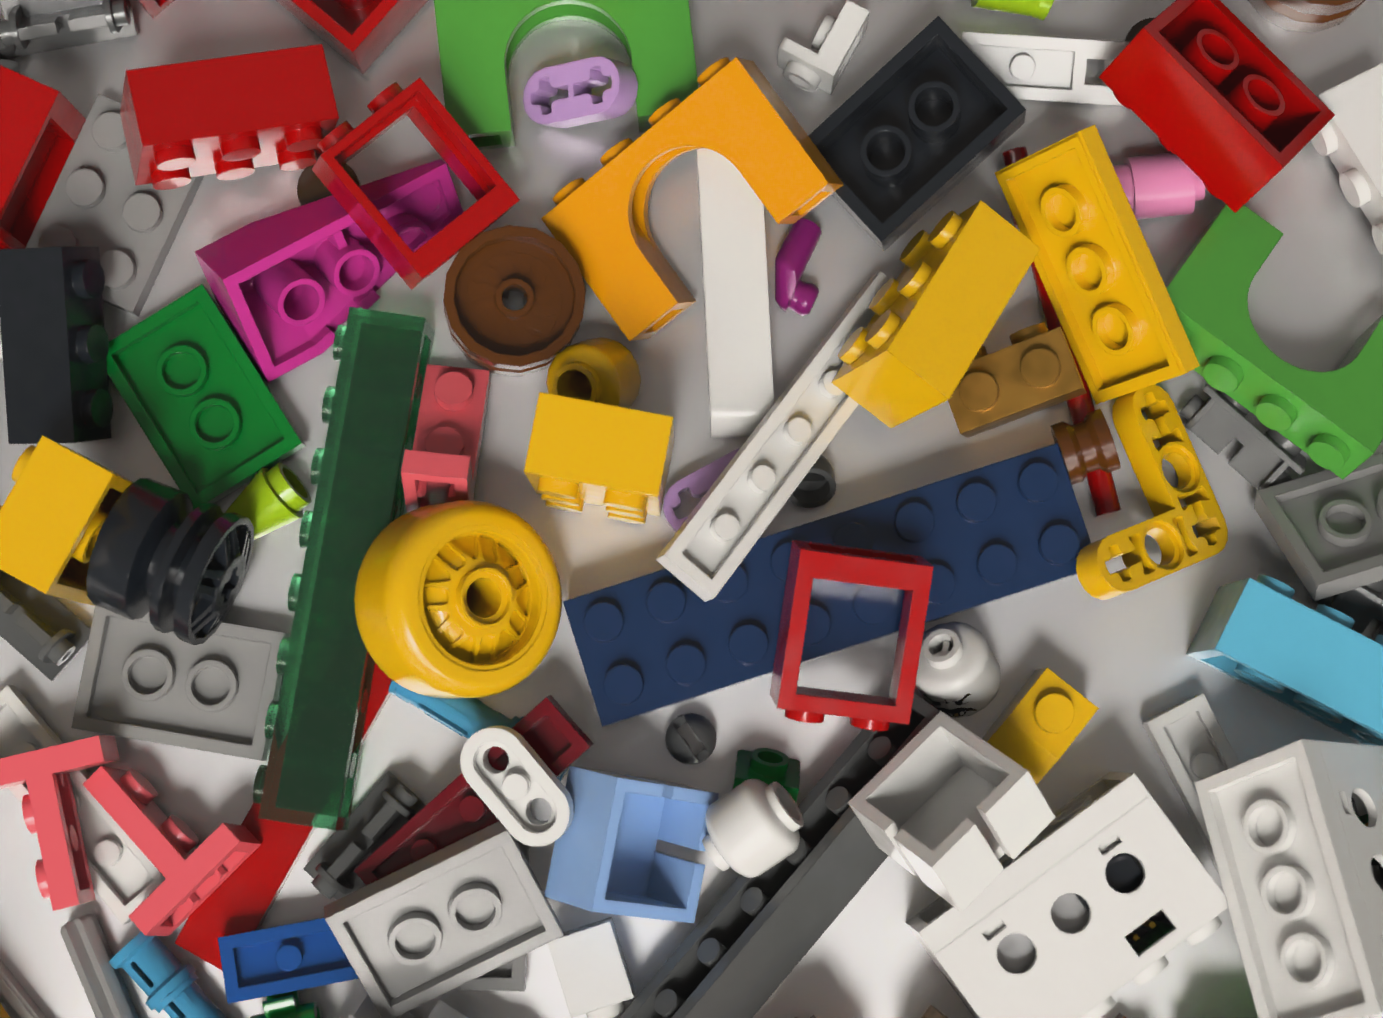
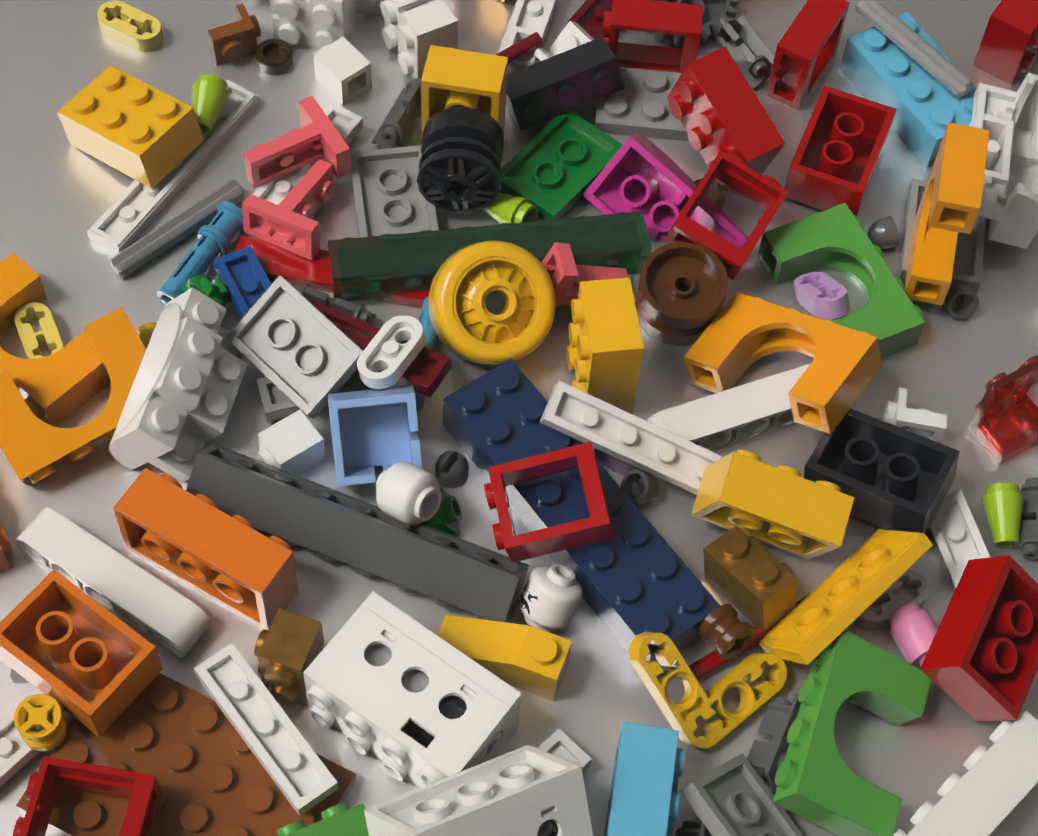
camera: 70 degrees right, 25 degrees down
yellow head [546,337,641,409] -> none
magenta arm [775,218,822,316] -> none
white piece [848,711,1056,913] -> none

